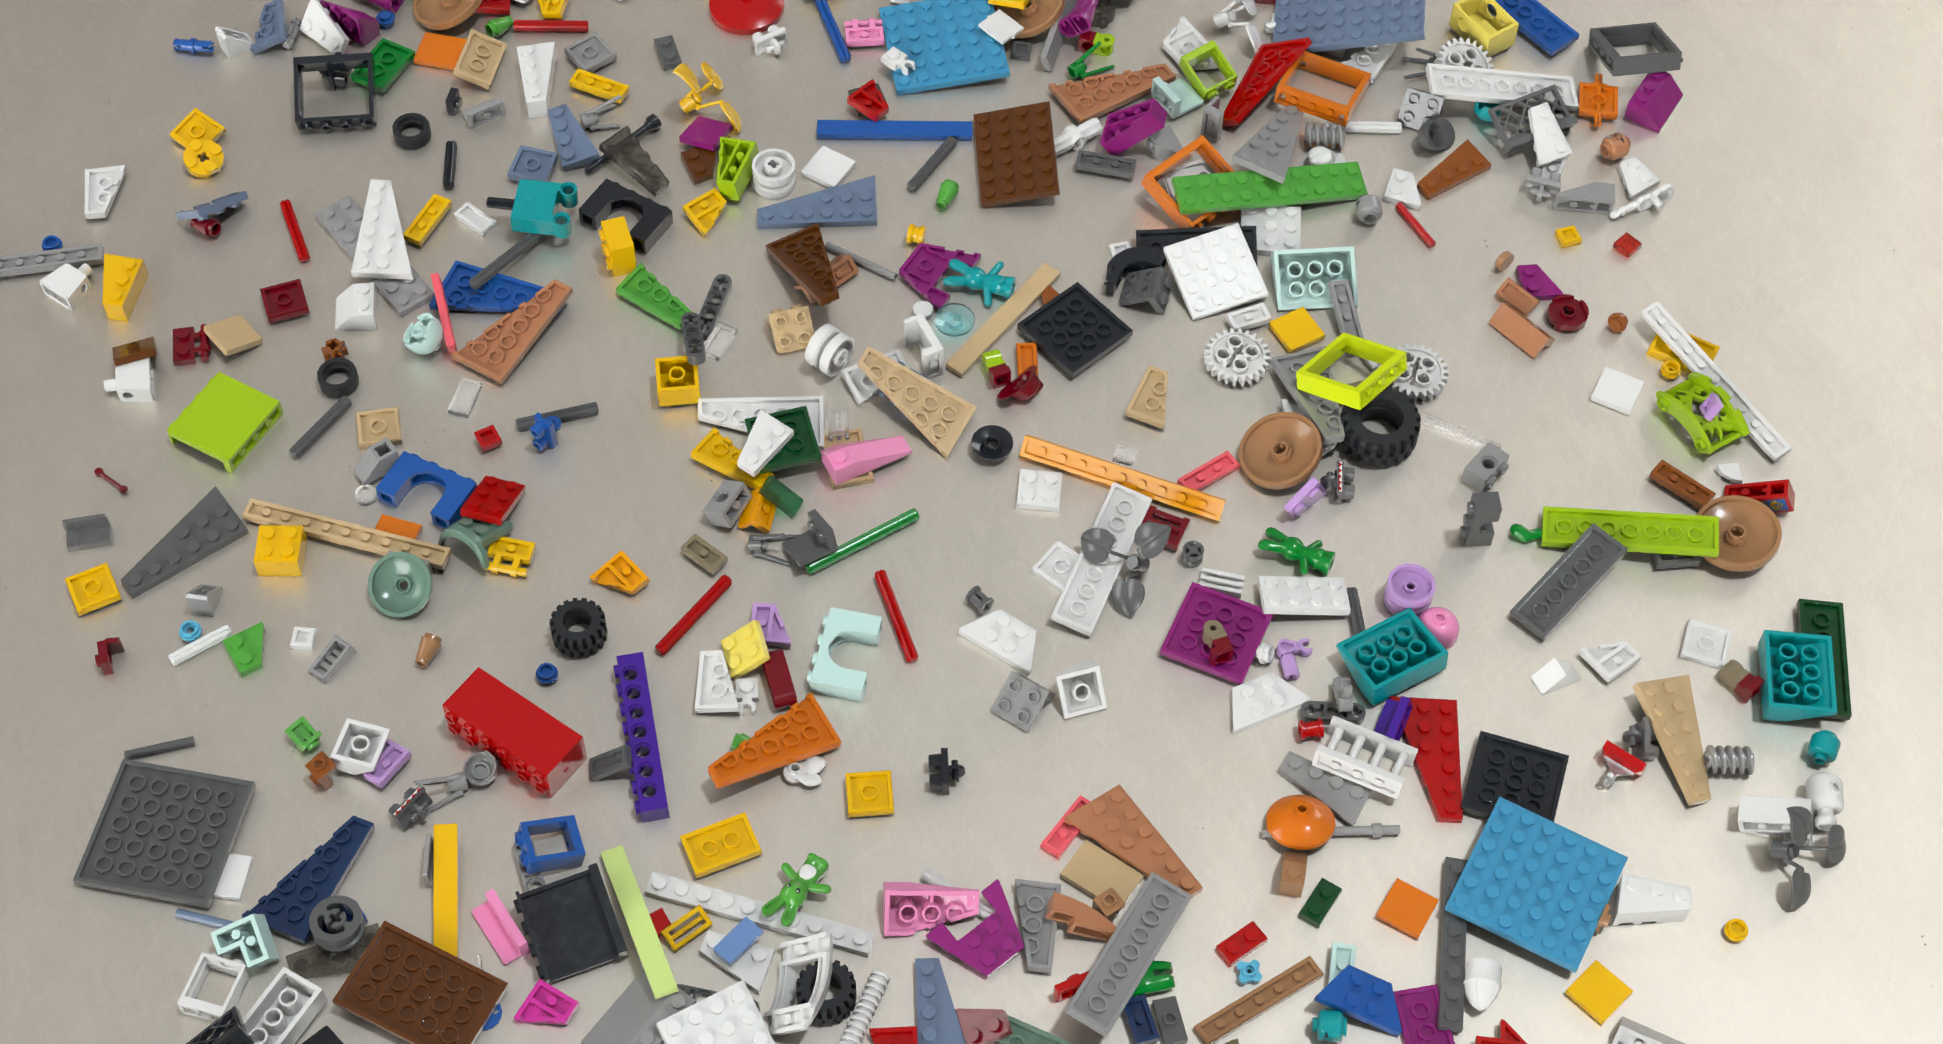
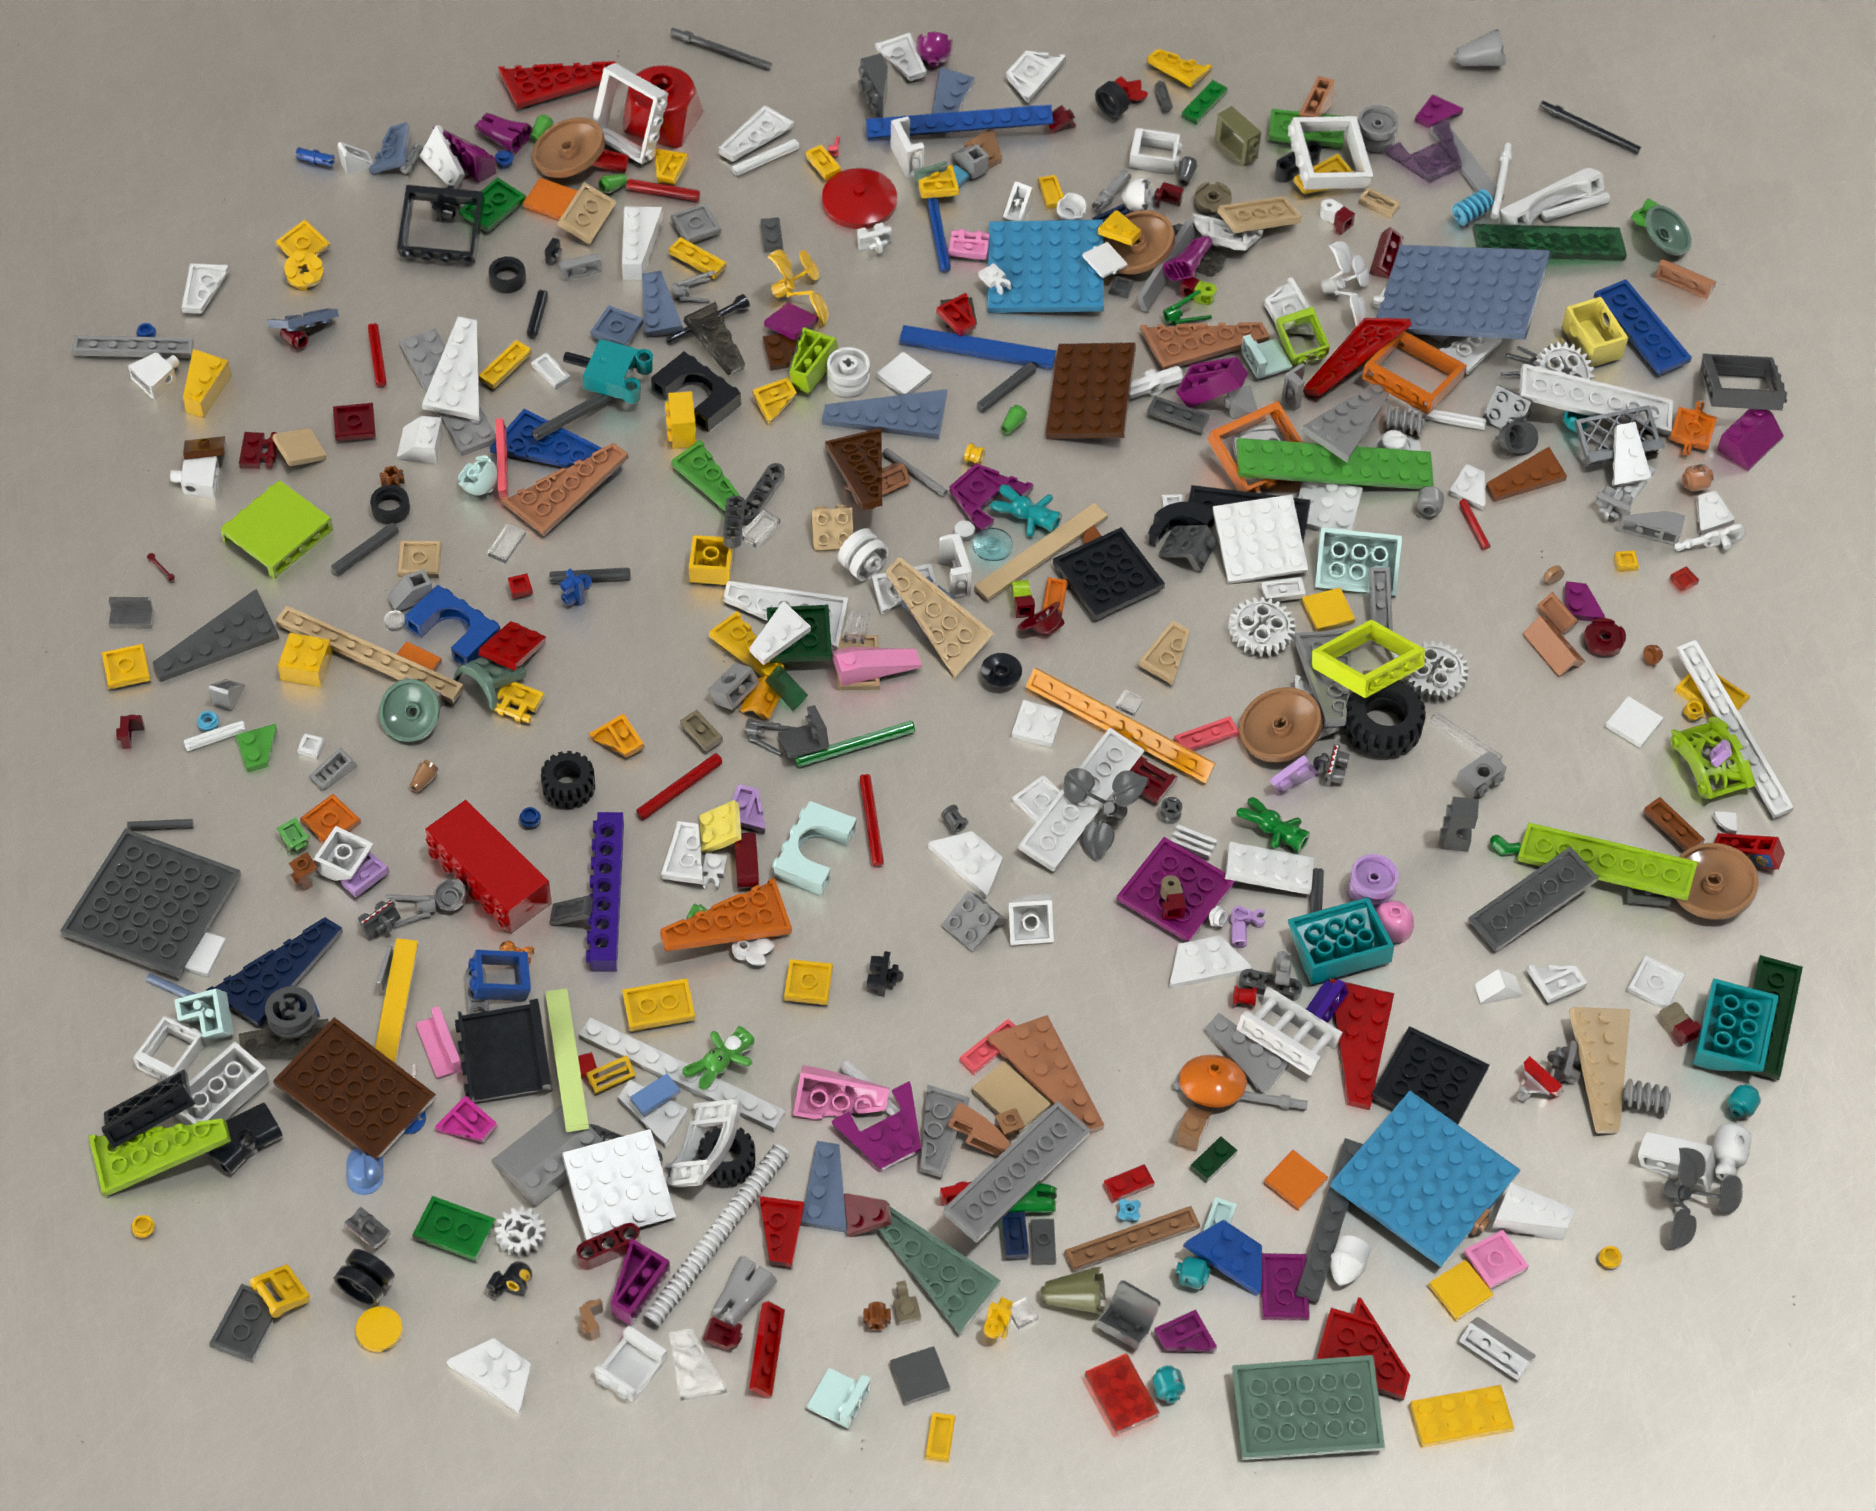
camera: 10 degrees right, 0 degrees up
none -> orange tile [300,794,361,844]
none -> clear orange arm [499,941,535,964]
none -> bright pink plate [1464,1230,1529,1289]

